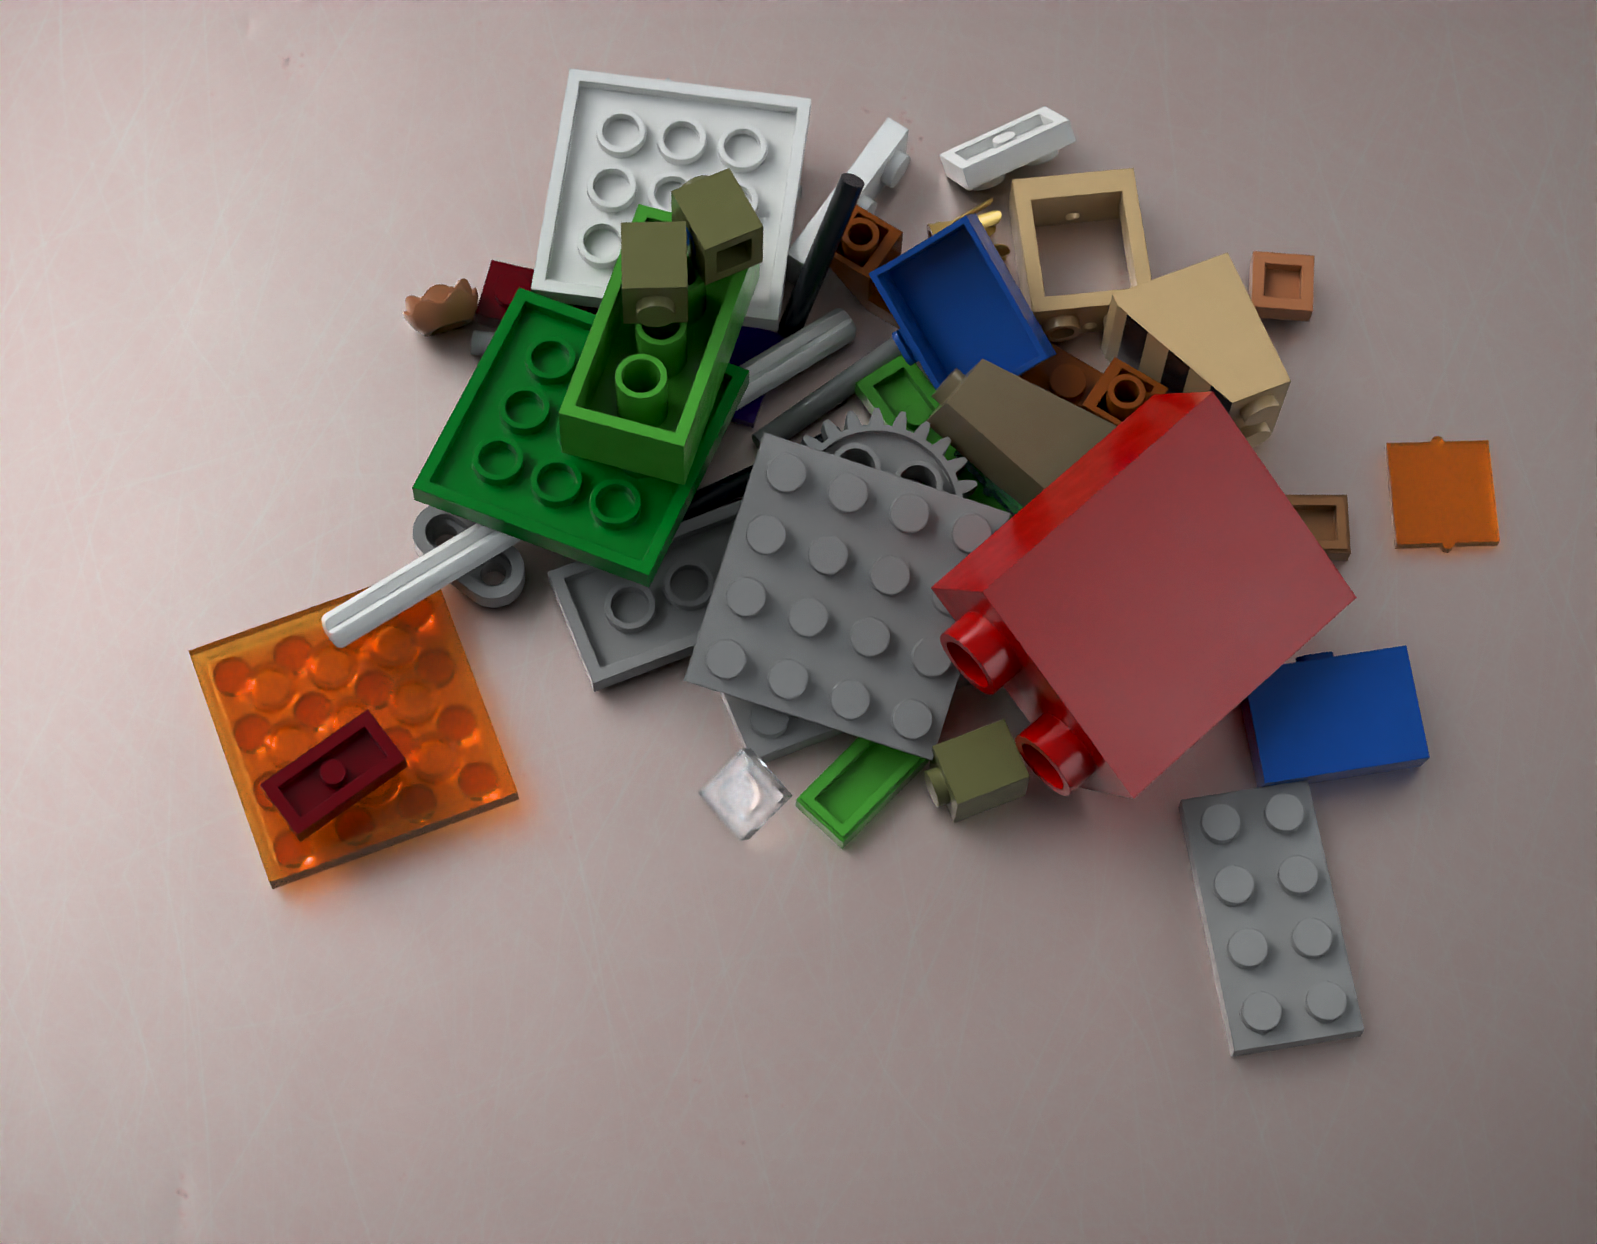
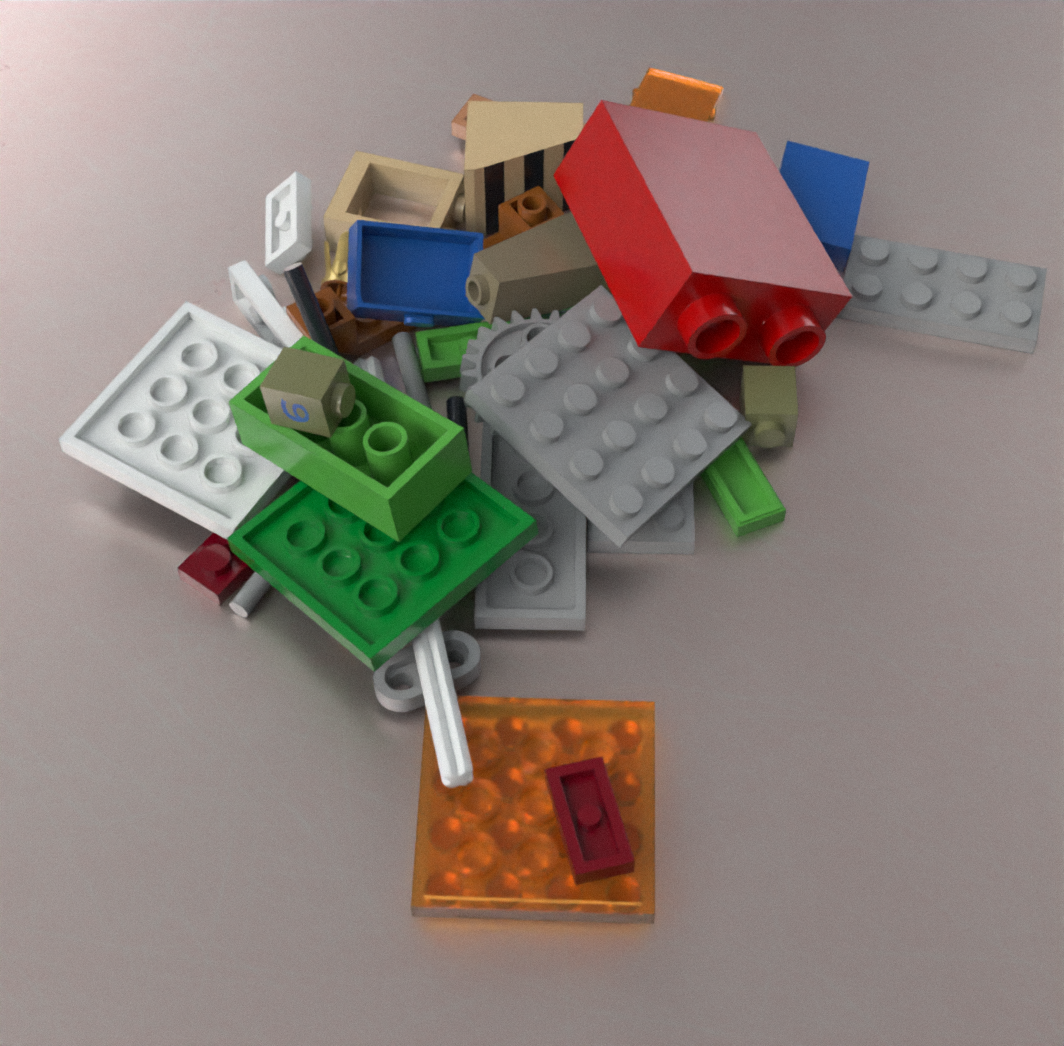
camera: 65 degrees left, 15 degrees down
nougat plate [402,278,478,336] -> none
olive brick [671,168,763,285] -> none
clear plate [698,748,793,841] -> none

